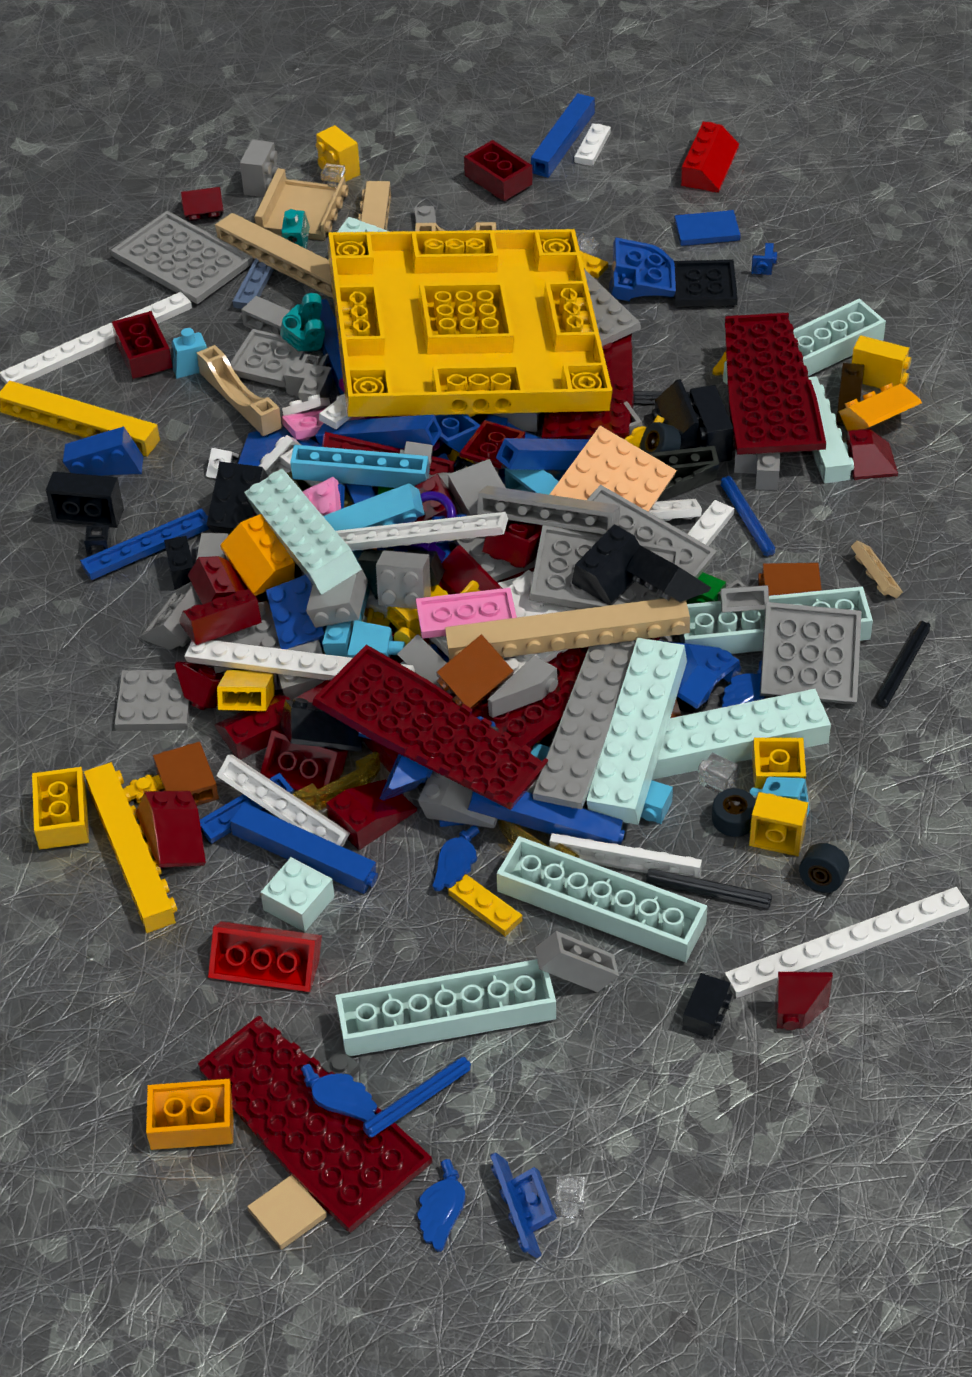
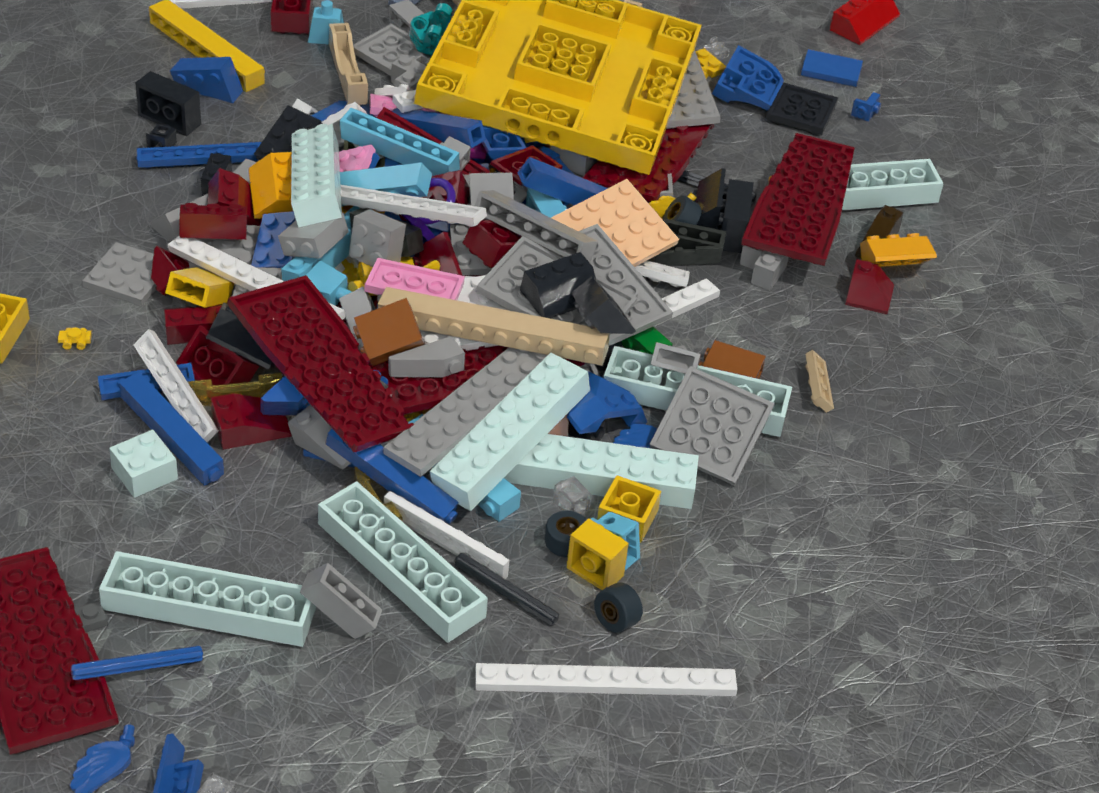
camera: 15 degrees right, 5 degrees down
yellow brick [83,762,178,933] -> none
dark red slope [136,791,206,867] -> none
dark orange brick [153,742,219,806] -> none
red slope [208,921,322,992] -> none
blue animal [301,1064,377,1122] -> none
blue animal [433,825,480,892] -> none
yellow plate [448,874,522,937] -> none
black brick [682,973,734,1039] -> none
blue axle [721,476,775,557] -> none
dark red slope [775,972,833,1030] -> none
light aqua brick [808,376,854,484] -> none
yellow brick [852,335,911,388] -> none
black axle [876,621,931,707] -> none

